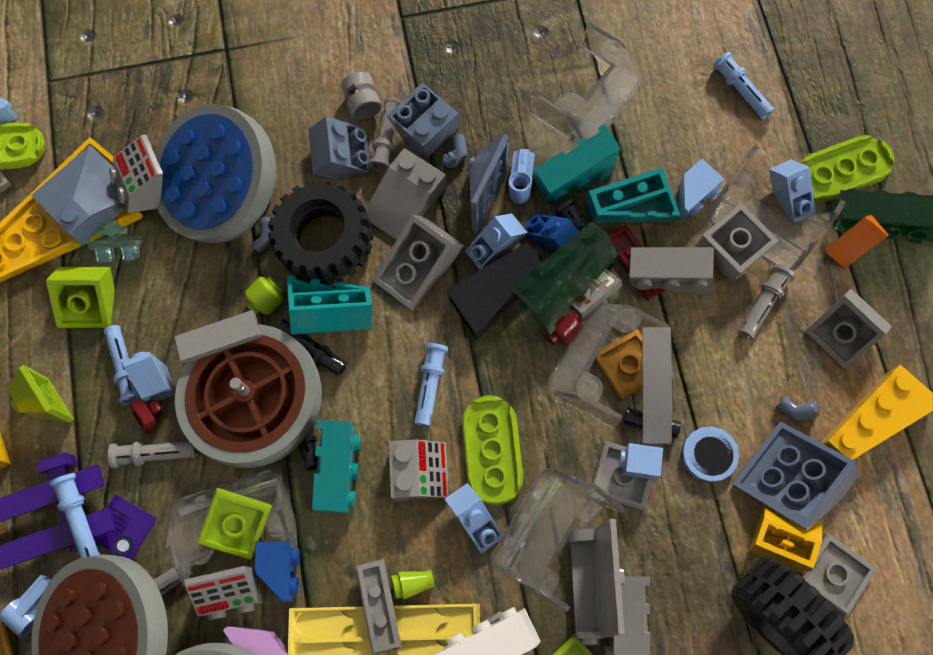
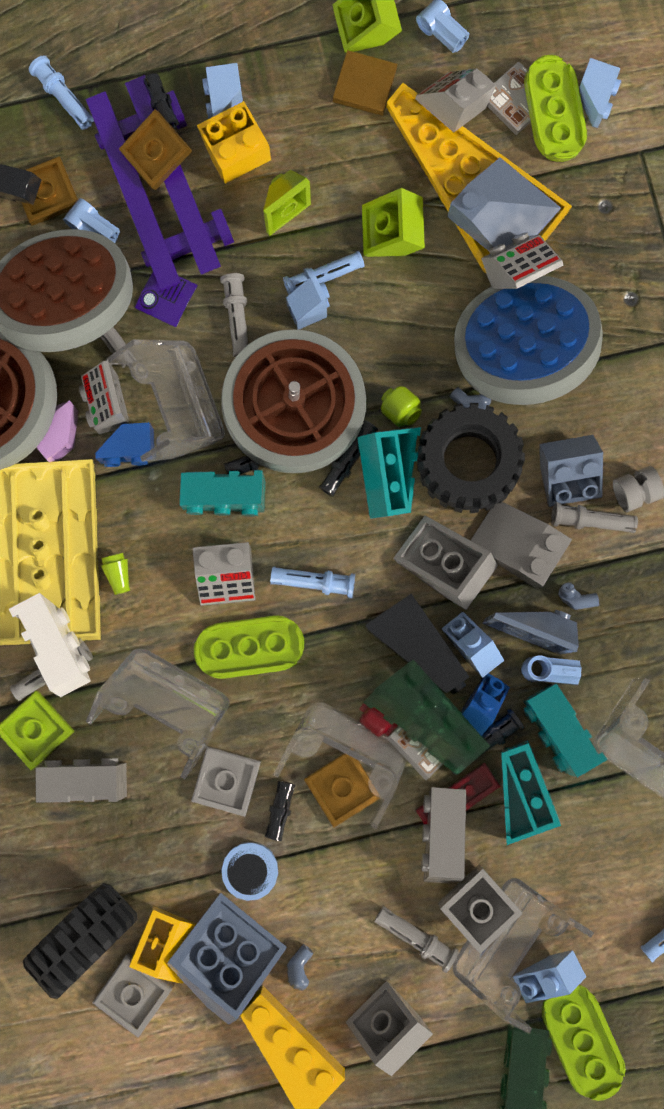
camera: 85 degrees right, 10 degrees up
light blue pin [49,473,100,558] -> none
clear light blue hips [87,219,144,263] -> none
dark red tile [131,398,164,435] -> none
light grey tile [175,310,262,364] -> none
lime tile [196,488,272,560] -> none
light grey tile [355,559,402,655] -> none
sand blue slope [387,83,459,160] -> none
light blue slope [444,483,504,554] -> none
light grey door [569,519,625,645] -> none
light blue brick [618,443,663,480] -> none
light grey slope [642,327,672,444] -> none
light blue slope [679,159,724,221] -> none
orange slope [824,215,889,268] -> none

